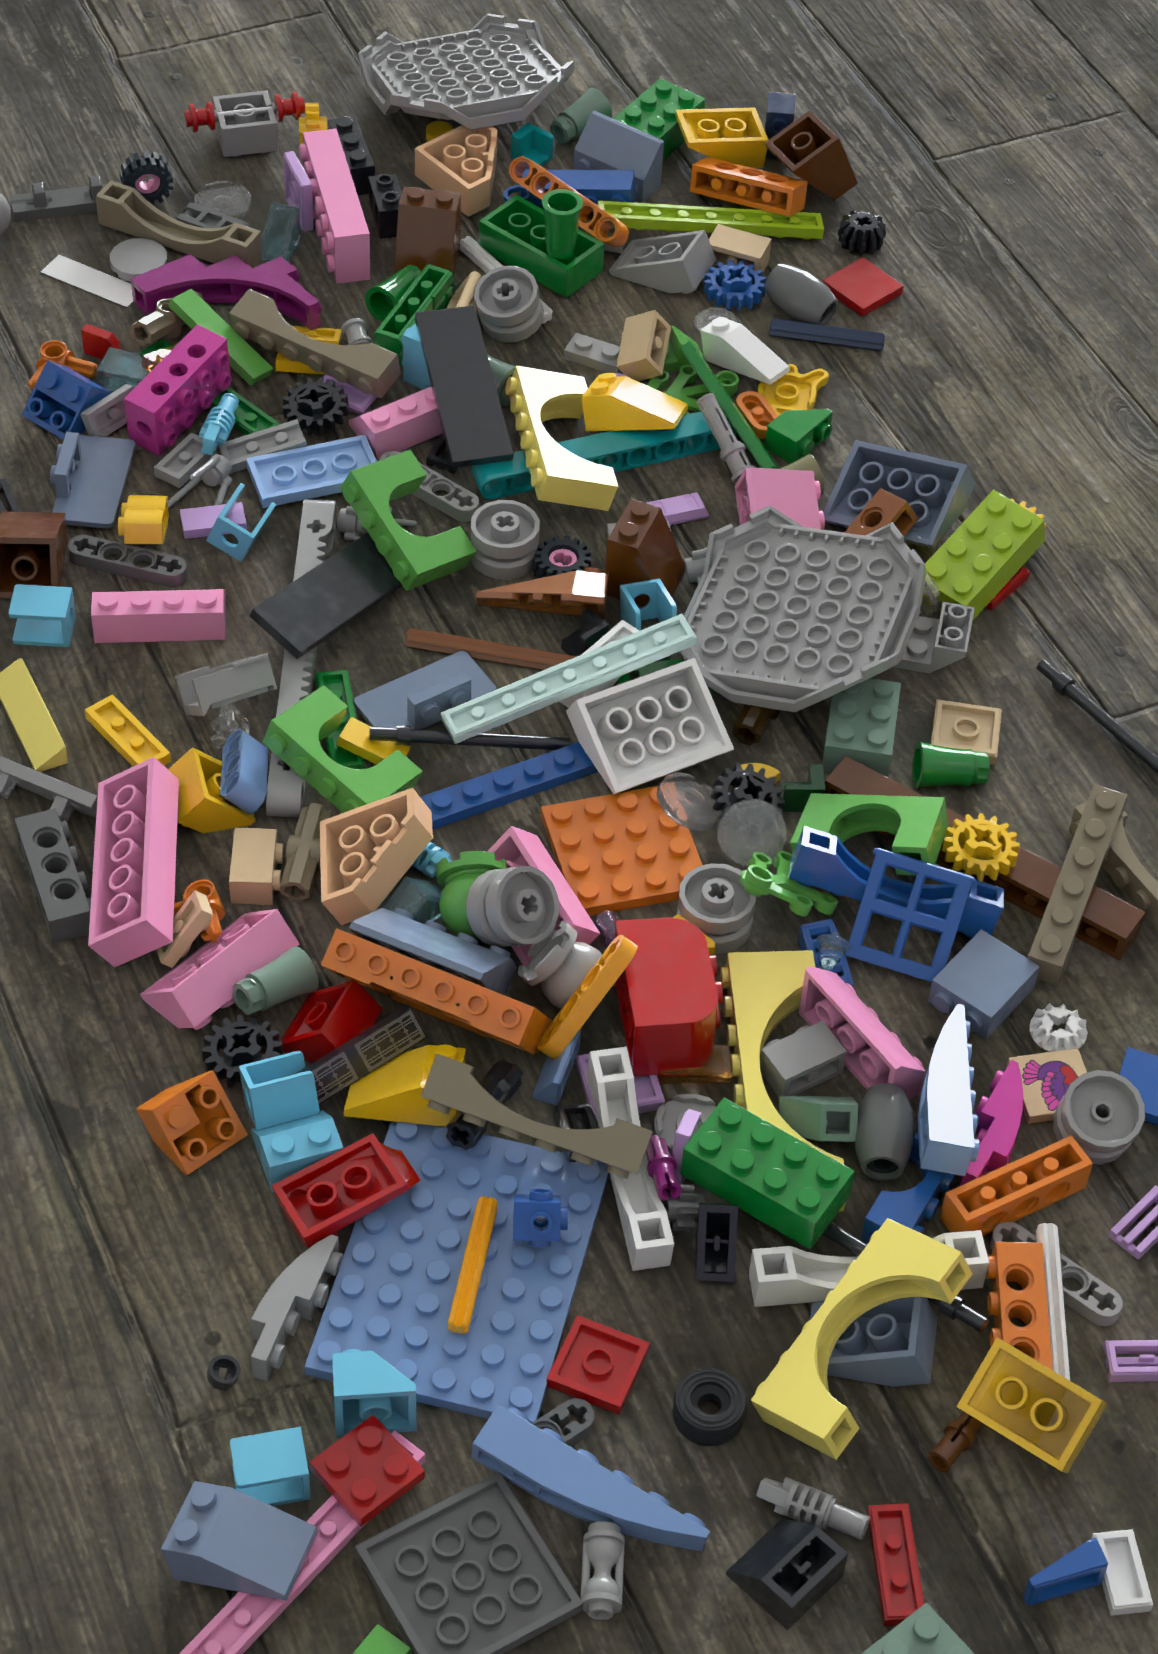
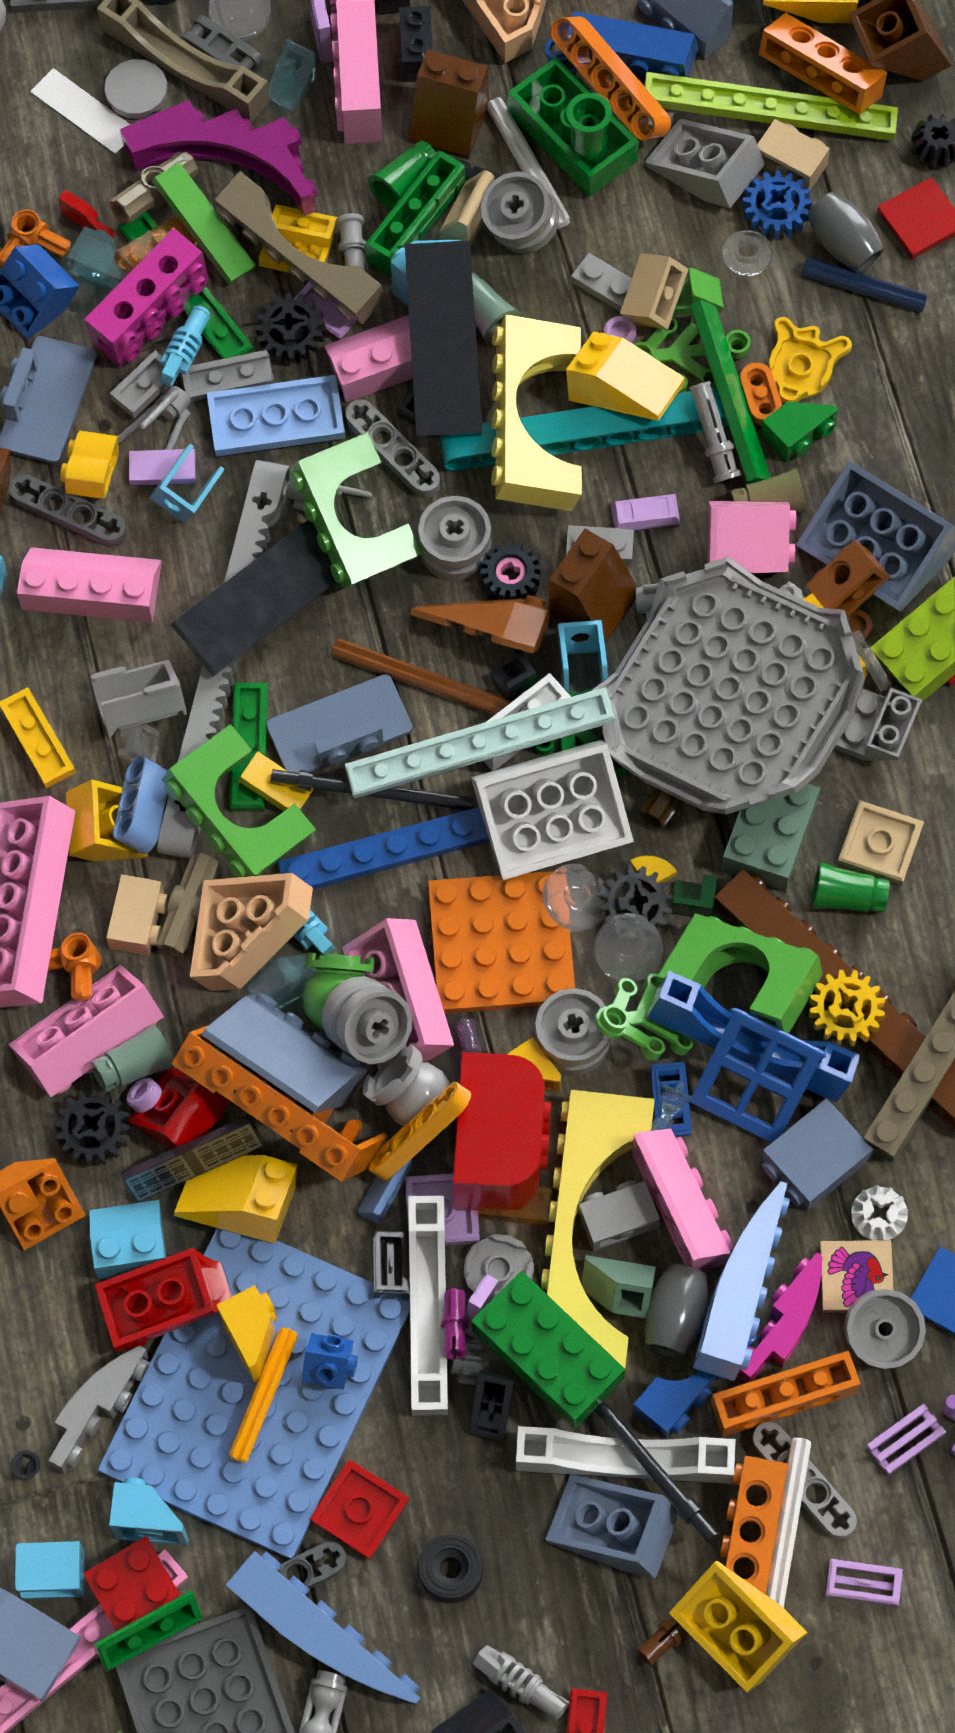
camera: 15 degrees right, 20 degrees up
light grey plate [80,384,134,437] -> none
tan plate [156,890,213,968] -> none
medium azure piece [239,1051,320,1130] -> none
dark tan arch [421,1053,653,1179] -> none
black axle [446,1059,523,1150] -> none
white slope [700,317,790,385] -> none
light yellow arch [751,1218,972,1460] -> none
none -> green slope [94,1590,203,1672]
none -> lavender tile [127,1078,162,1113]
none -> yellow slope [216,1285,278,1384]

